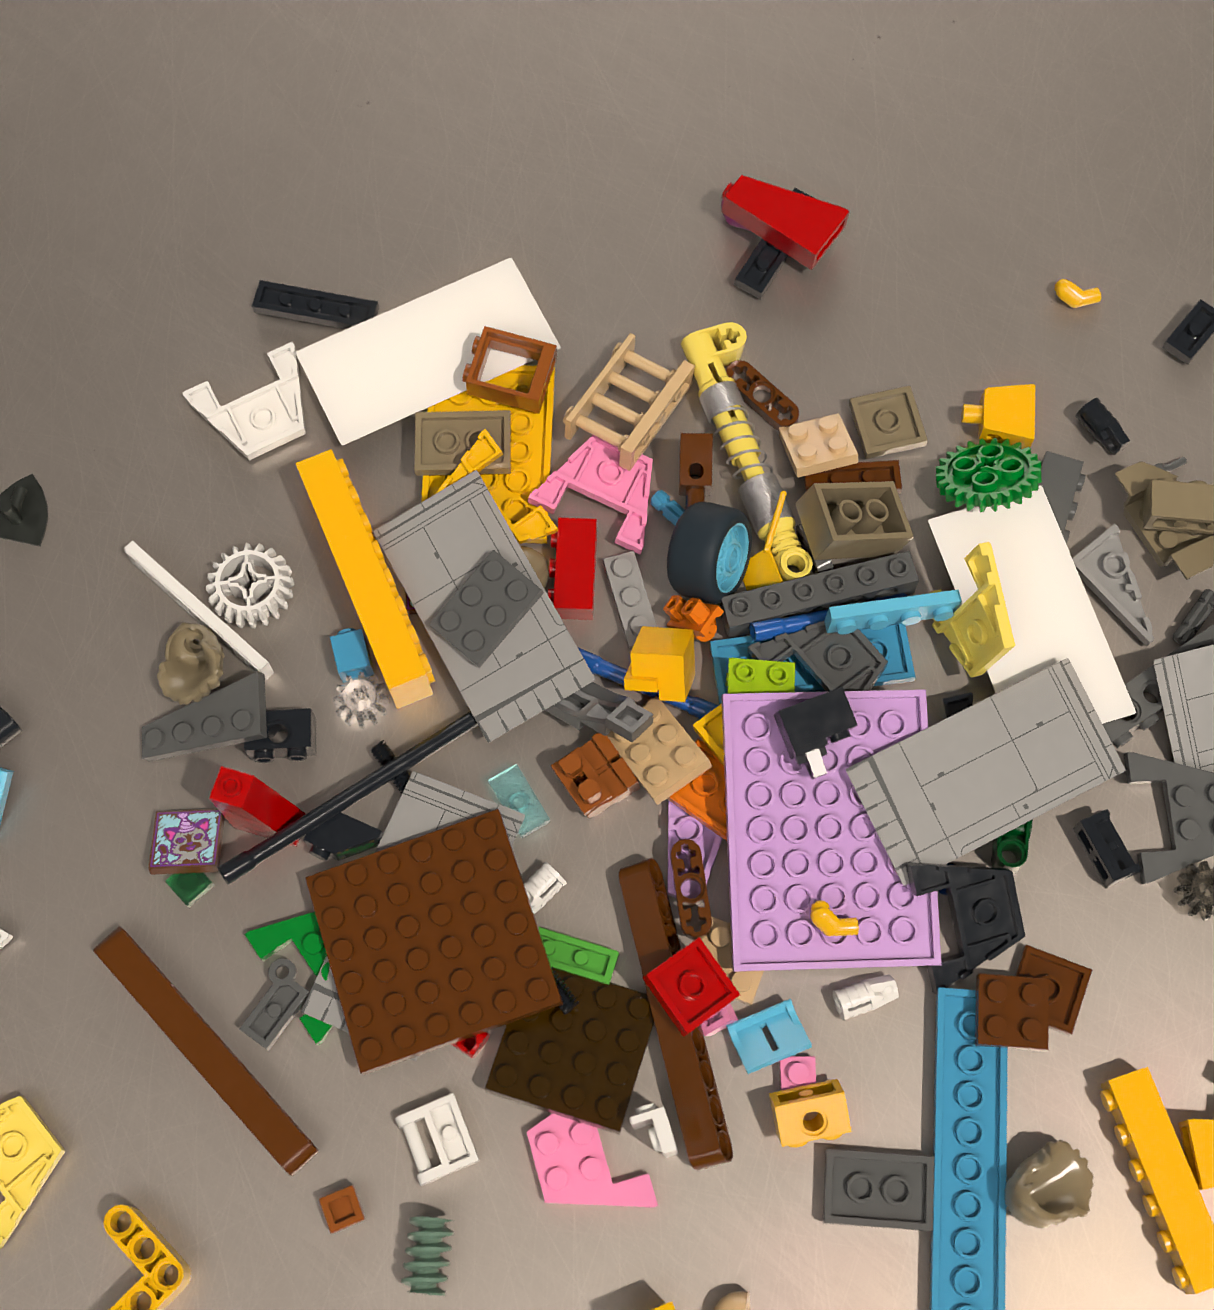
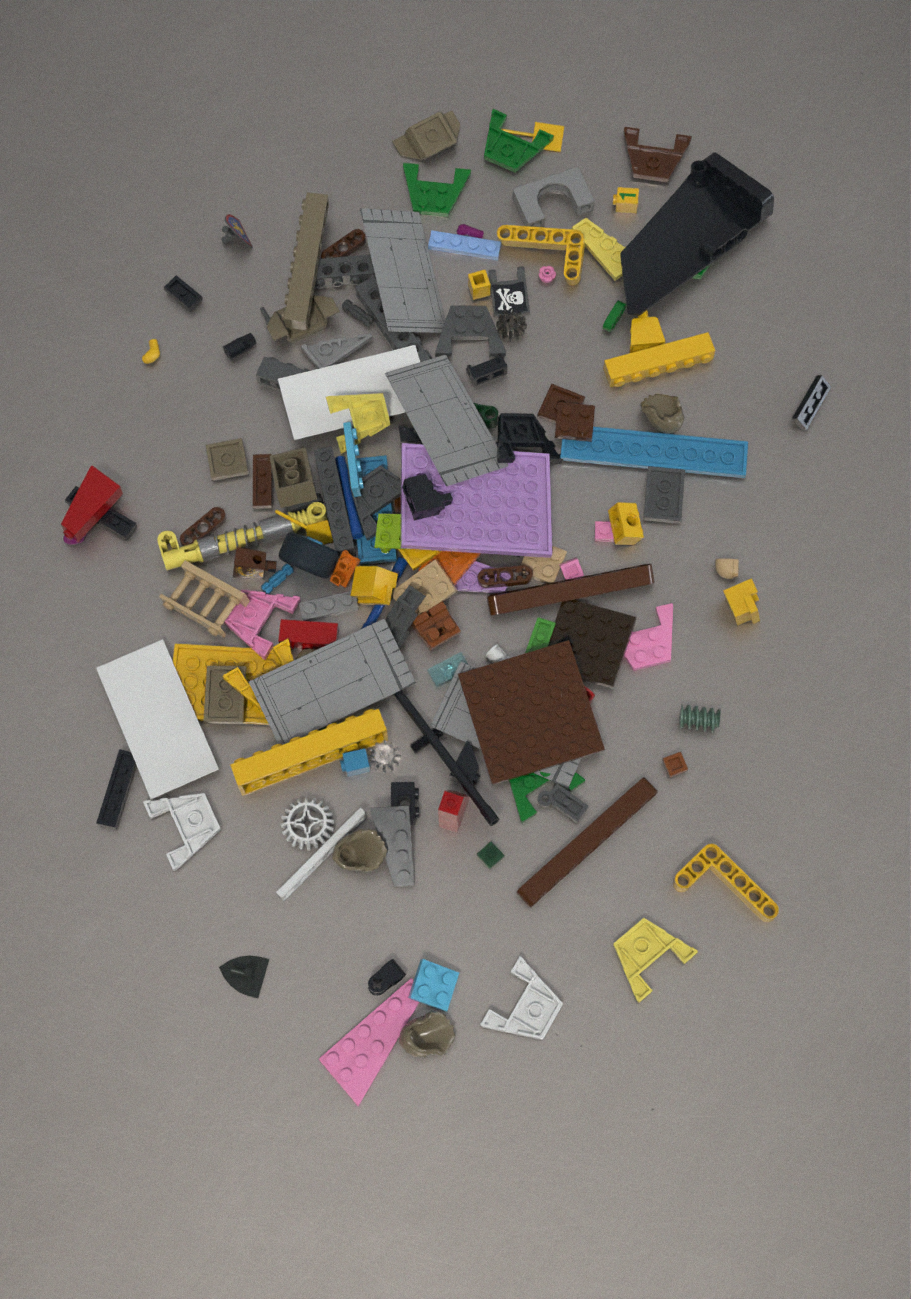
camera: 90 degrees left, 0 degrees up
tile [148,809,225,875] -> none
white plate [395,1093,480,1186] -> none
dark grey plate [429,550,544,668] -> none
dark orange window [462,326,557,414] -> none
white bracket [629,1103,679,1158] -> none
red plate [642,937,741,1037] -> none
medium azure piece [727,998,812,1074] -> none
tan plate [779,413,858,478] -> none
yellow arm [810,900,859,936] -> none
white hinge [832,974,899,1021] -> none
green gear [936,438,1042,512] -> none
yellow torso [961,384,1036,449] -> none

